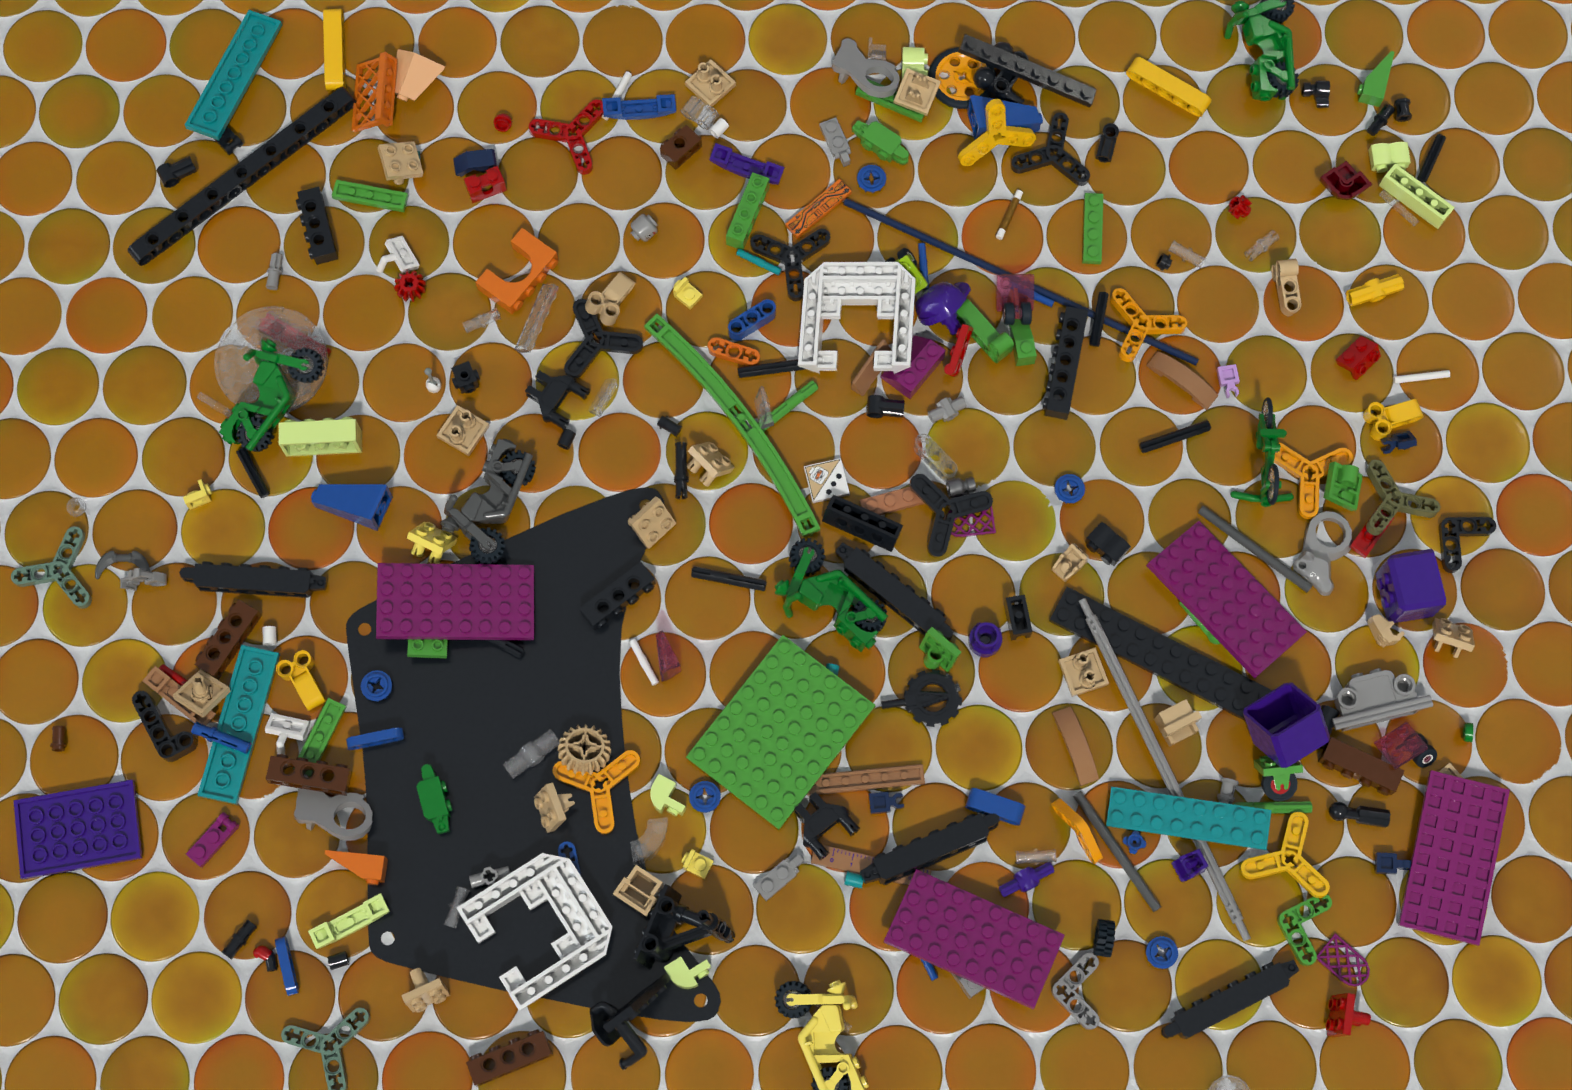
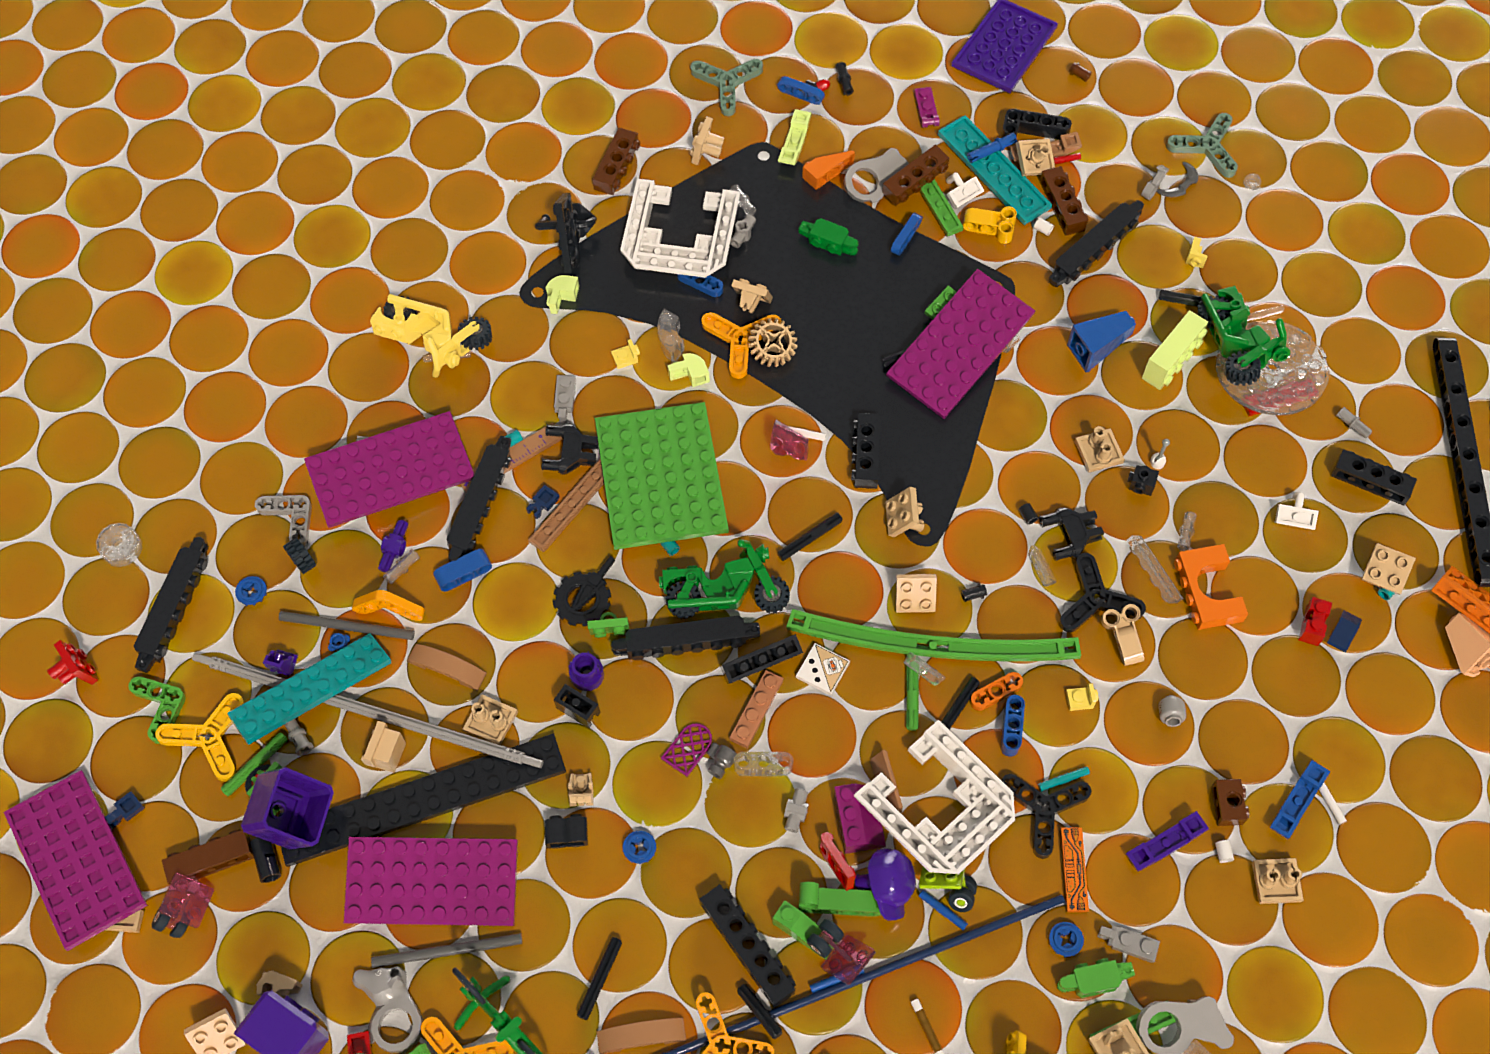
camera: 135 degrees right, 10 degrees down
black hinge [327,951,349,970] -> none
bright green plate [332,180,408,212] -> none
blue gear [361,670,393,702] -> none
red gear [394,270,426,302] -> none
light yellow plate [407,522,458,564] -> none
dark grey piece [440,439,536,564] -> none
red plate [494,113,512,132] -> none
clear piece [503,729,559,779] -> none
red piece [529,99,603,175] -> none
tan plate [613,865,664,917] -> none
black plate [633,884,735,969] -> none
black pin [674,442,689,499] -> none
clear axle [681,96,719,130] -> none
blue gear [689,781,721,813] -> none
bright green brick [726,172,770,250] -> none
black piece [866,395,905,418] -> none
black piece [910,474,993,557] -> none
magenta window [1317,933,1370,987] -> none
black piece [1329,802,1390,828] -> none
light grey brick [1332,668,1433,732] -> none
green tile [1463,722,1473,743] -> none

